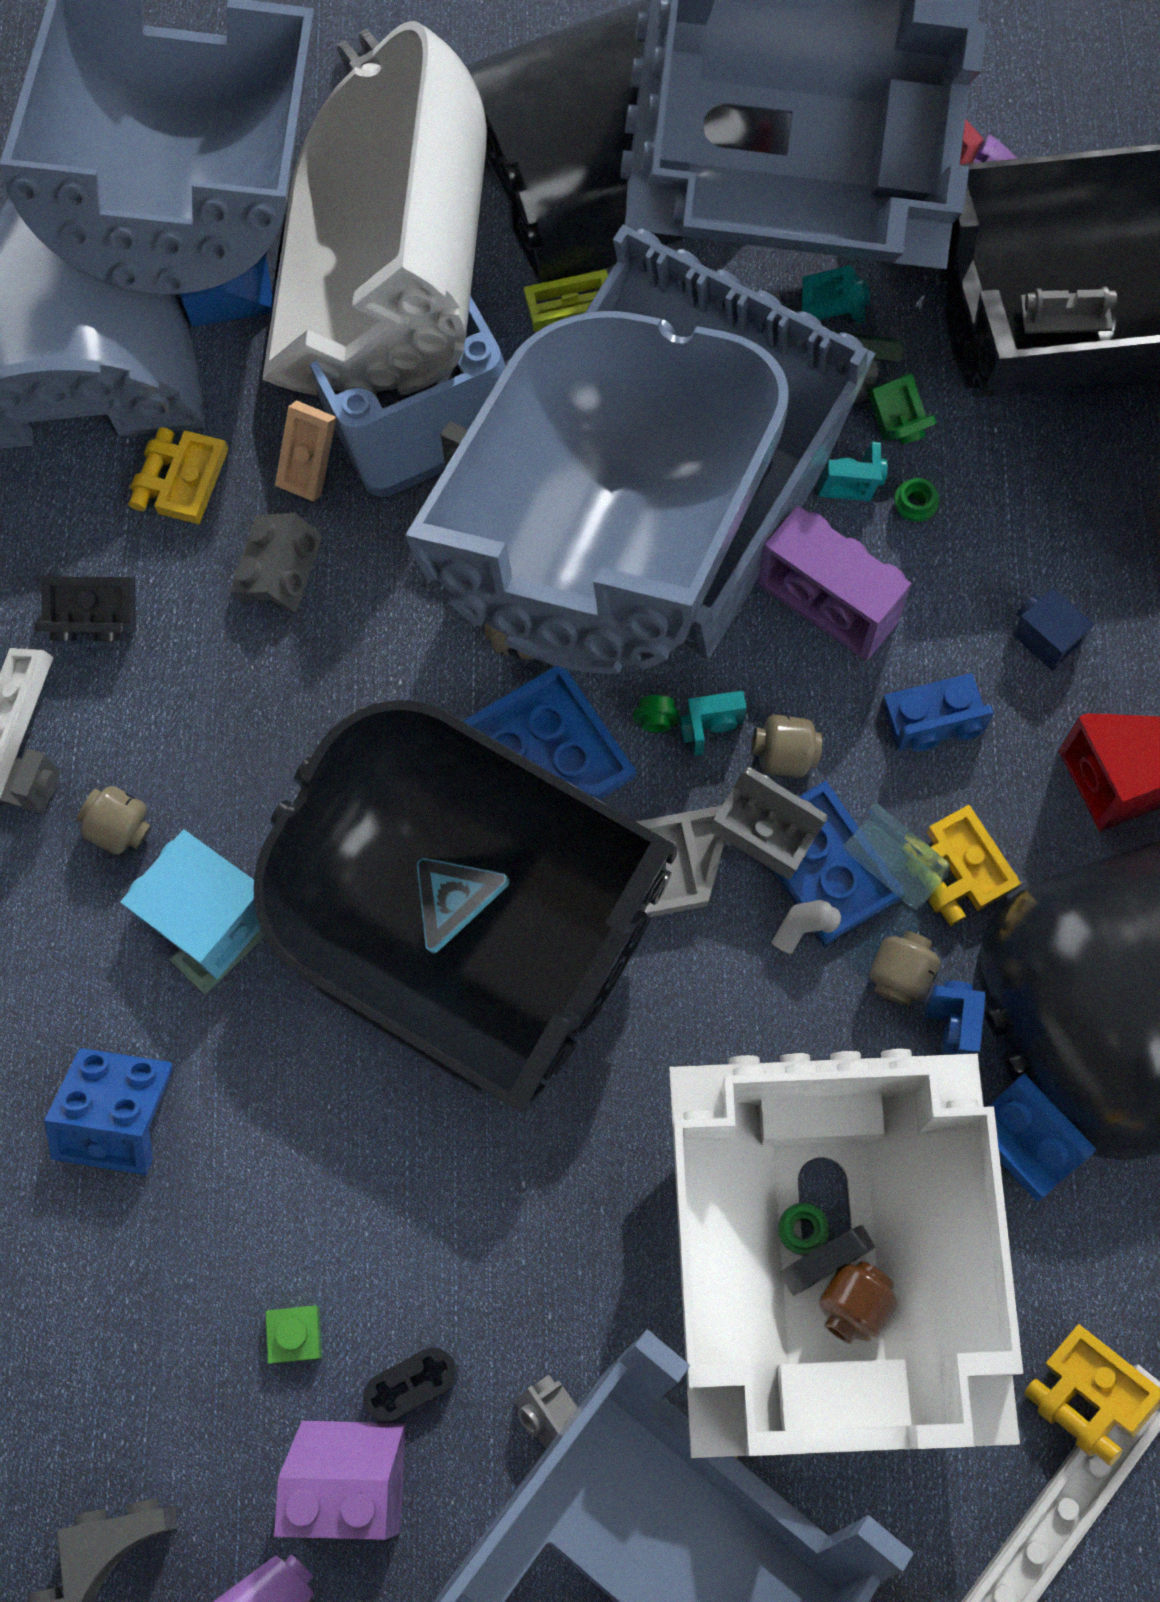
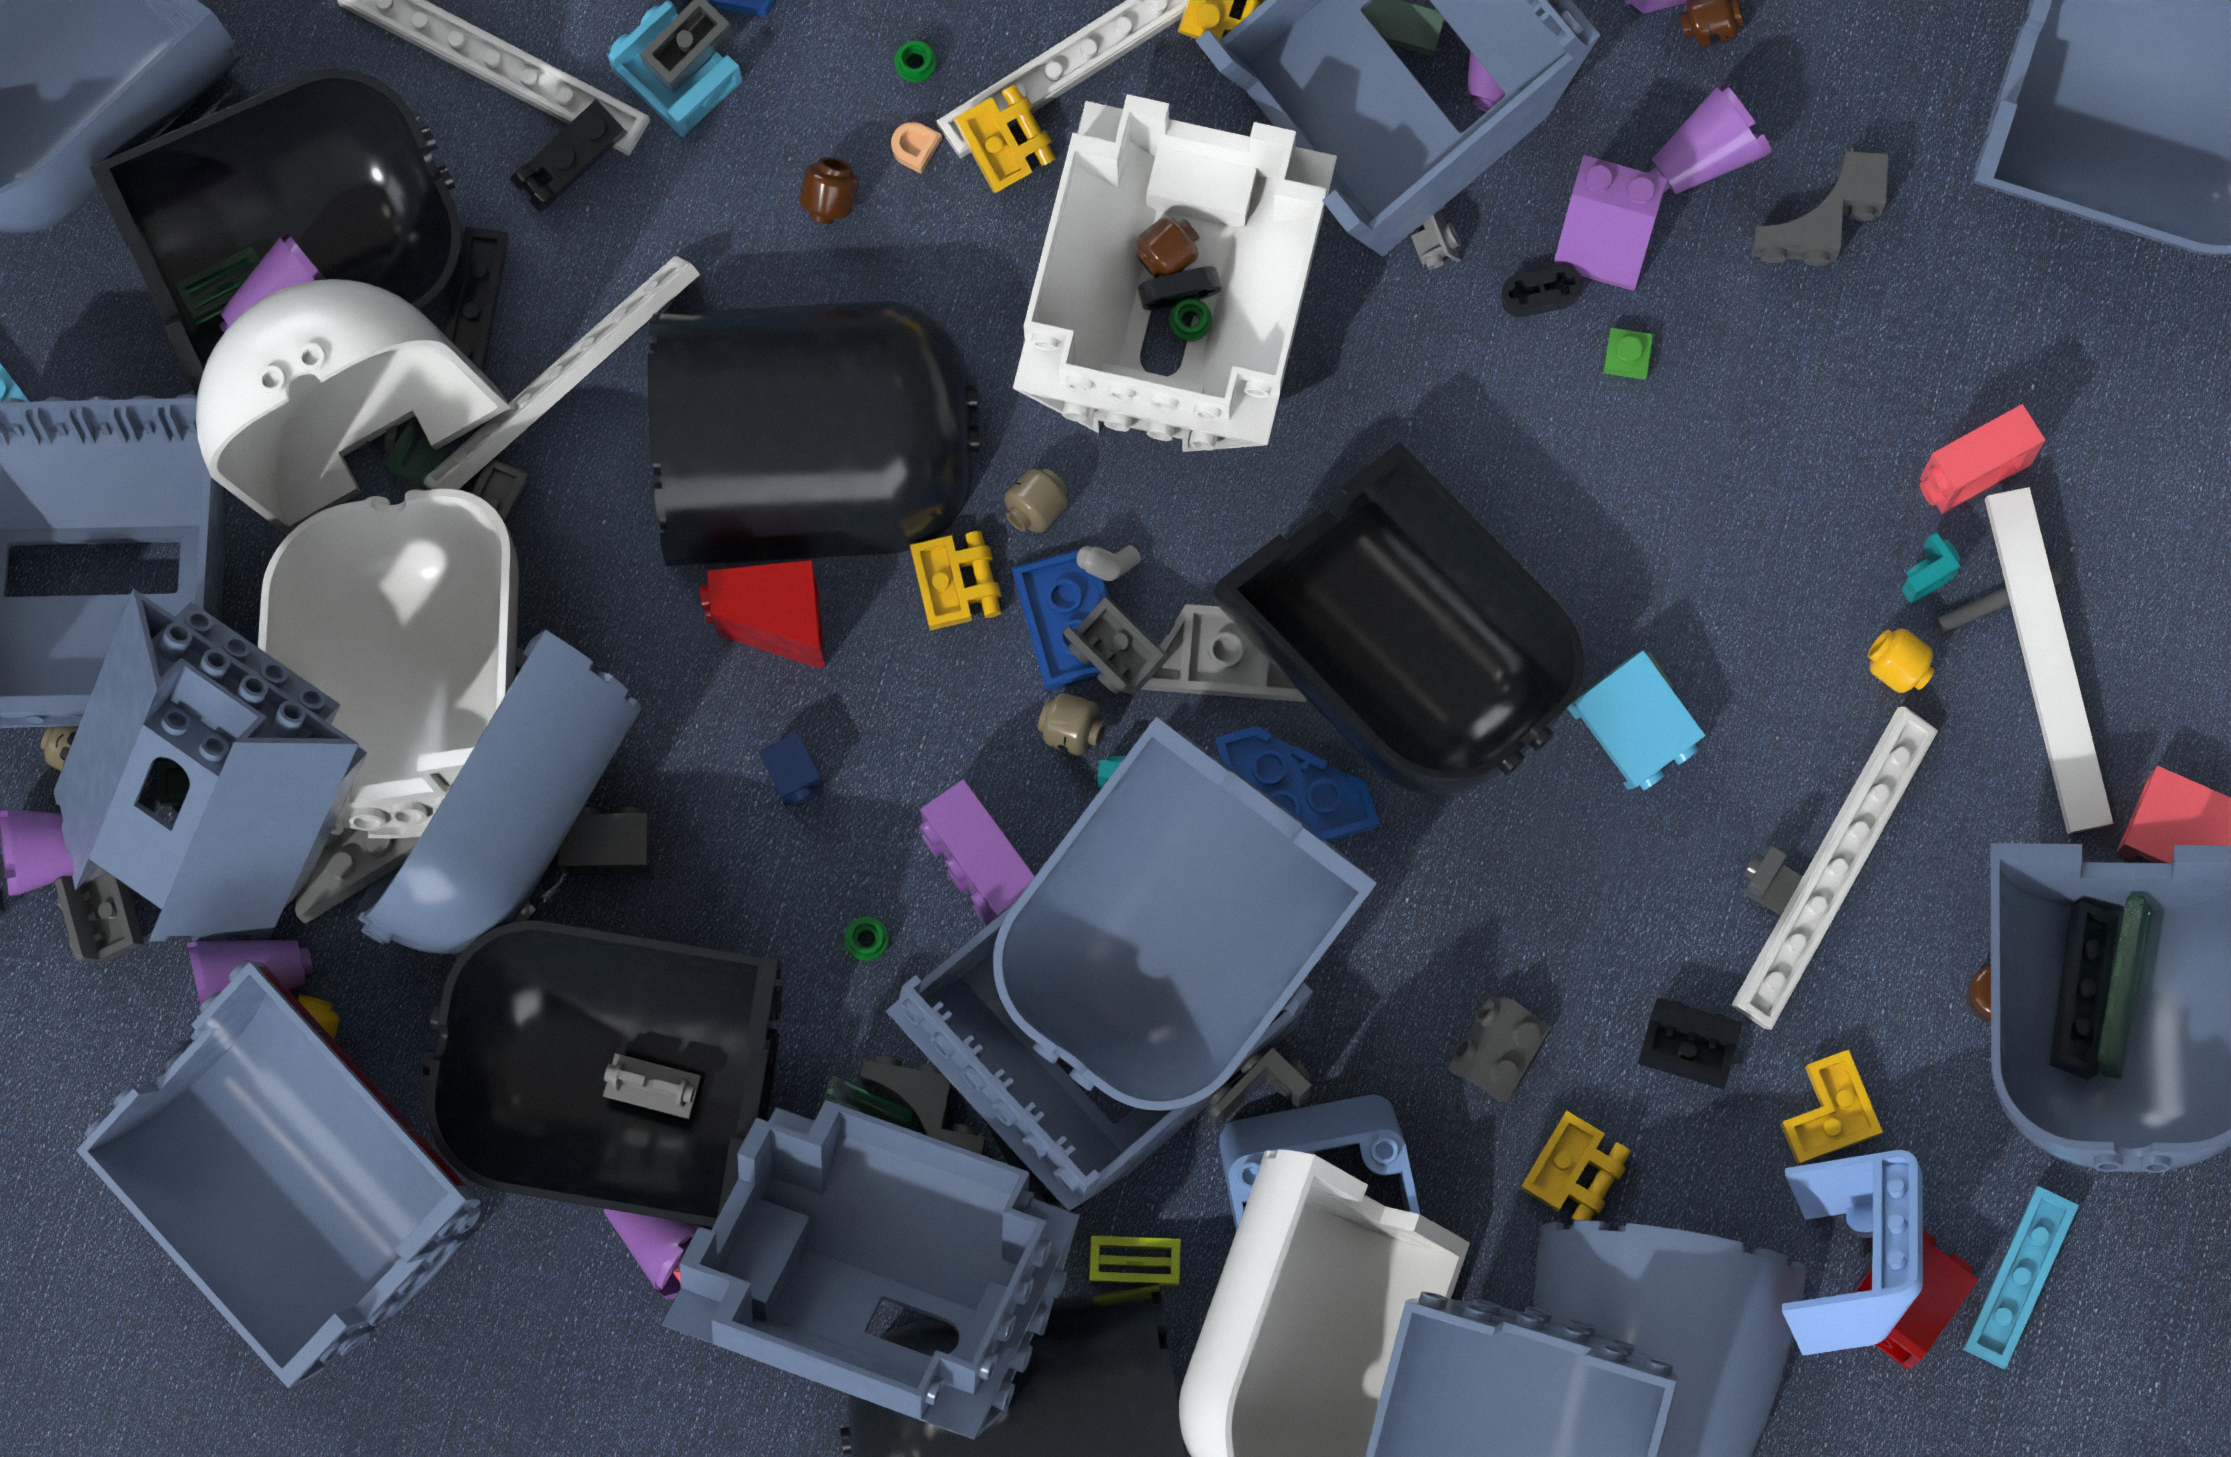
camera: 165 degrees left, 5 degrees up
blue bracket [44,1048,173,1175] -> none
dark tan head [76,786,151,855] -> none
light nougat plate [275,401,336,502] -> none
black piece [417,858,510,953] -> none
teal bracket [818,441,888,501] -> none
clear light blue panel [843,802,950,912] -> none
green bracket [867,374,937,445] -> none
blue bracket [882,673,994,752] -> none
blue bracket [924,981,985,1055] -> none
blue bracket [988,1073,1097,1201] -> none

